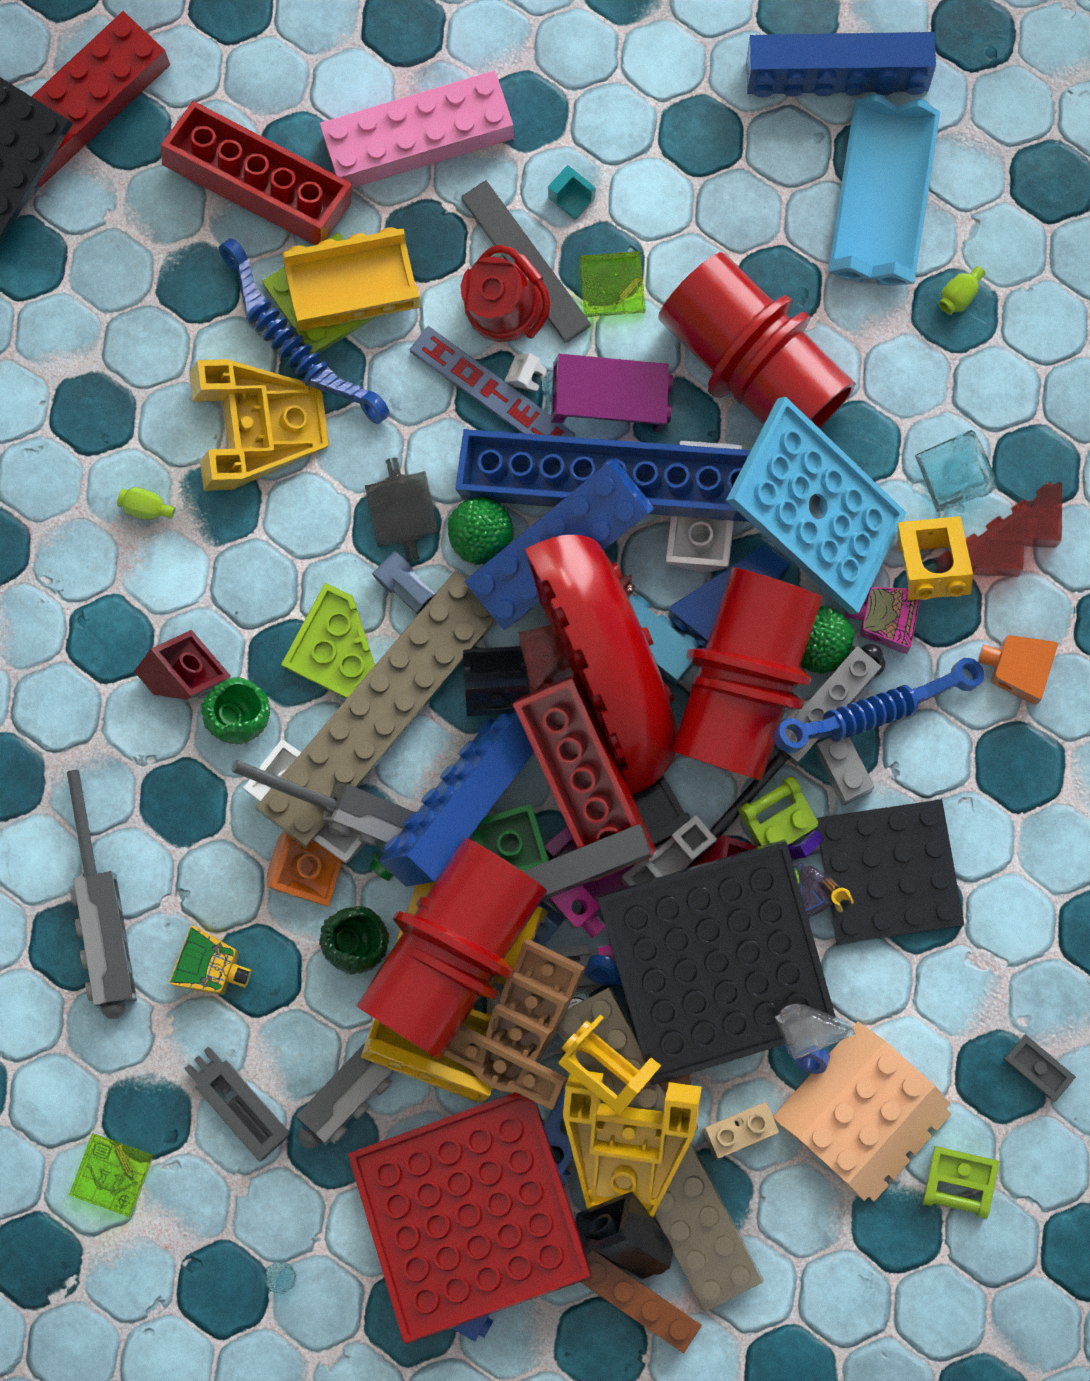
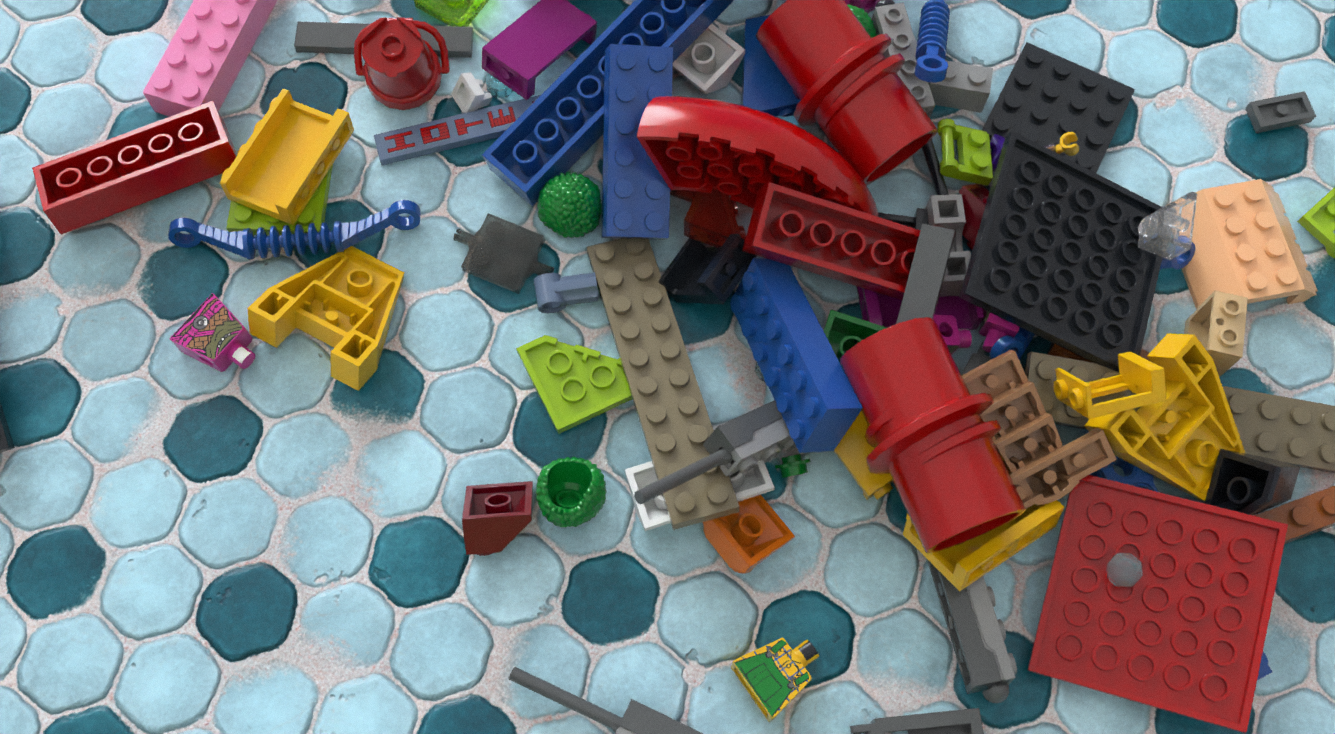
camera: 60 degrees left, 10 degrees down
lime plant [117,487,176,520] -> none
dark green hair [319,906,389,975] -> none
none -> torso [169,293,255,372]
none -> clear light blue tile [1106,553,1143,587]

